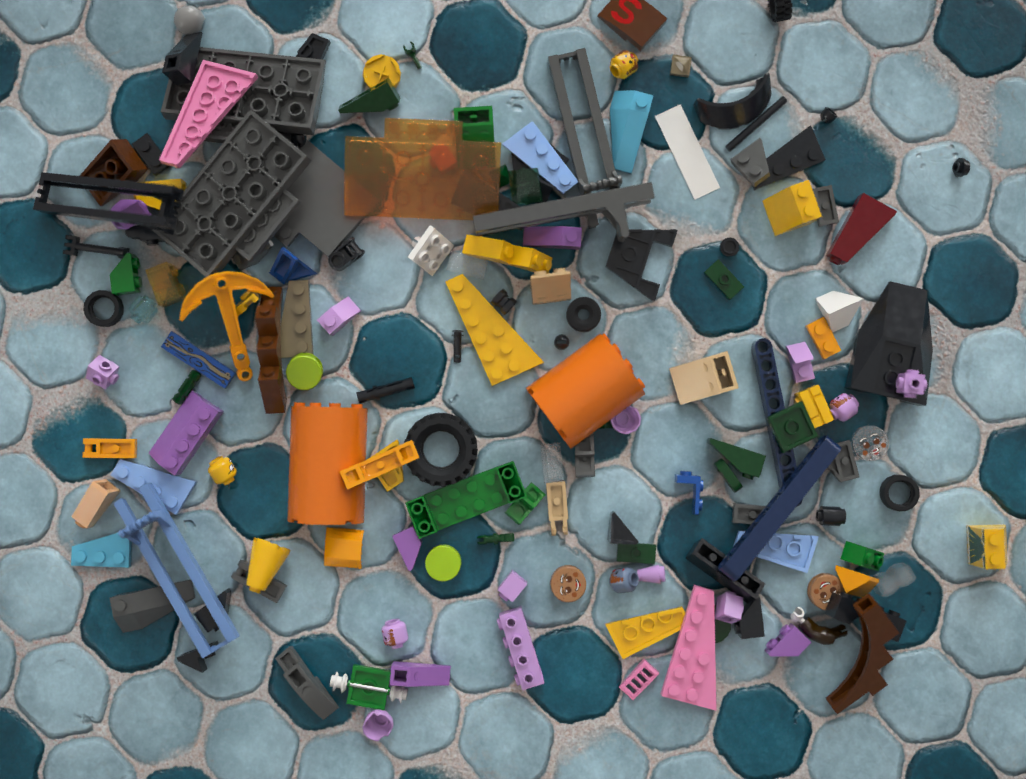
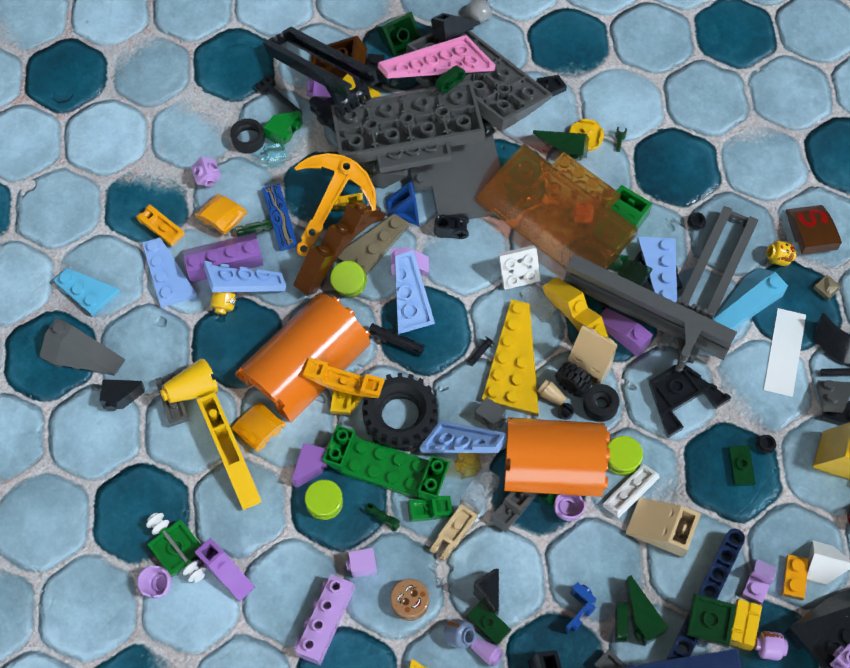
camera: 40 degrees right, 25 degrees down
light nougat slope [71,479,121,529] -> none
medium blue piece [113,483,240,658] -> none
clear yellow brick [145,262,186,307] -> none
black slope [177,641,219,673] -> none
dark grey slope [275,646,339,720] -> none
lavender head [381,619,408,649] -> none
black wheel [491,289,517,315] -> none
none -> light orange slope [194,194,247,235]
none -> yellow slope [197,392,262,510]
none -> light blue wing [203,261,286,292]
none -> dark green slope [375,12,422,57]
none -> light blue wing [395,251,435,334]
none -> light blue wing [420,421,508,453]
none -> dark green beam [435,65,466,93]
none -> clear yellow brick [454,453,482,479]
none -> dark grey brick [475,397,507,431]
none -> tan cone [537,379,567,406]
none -> black tyre [555,362,593,397]
none -> white tile [603,464,660,518]
none -> lime head [608,436,643,476]
none -> black plate [687,212,706,230]

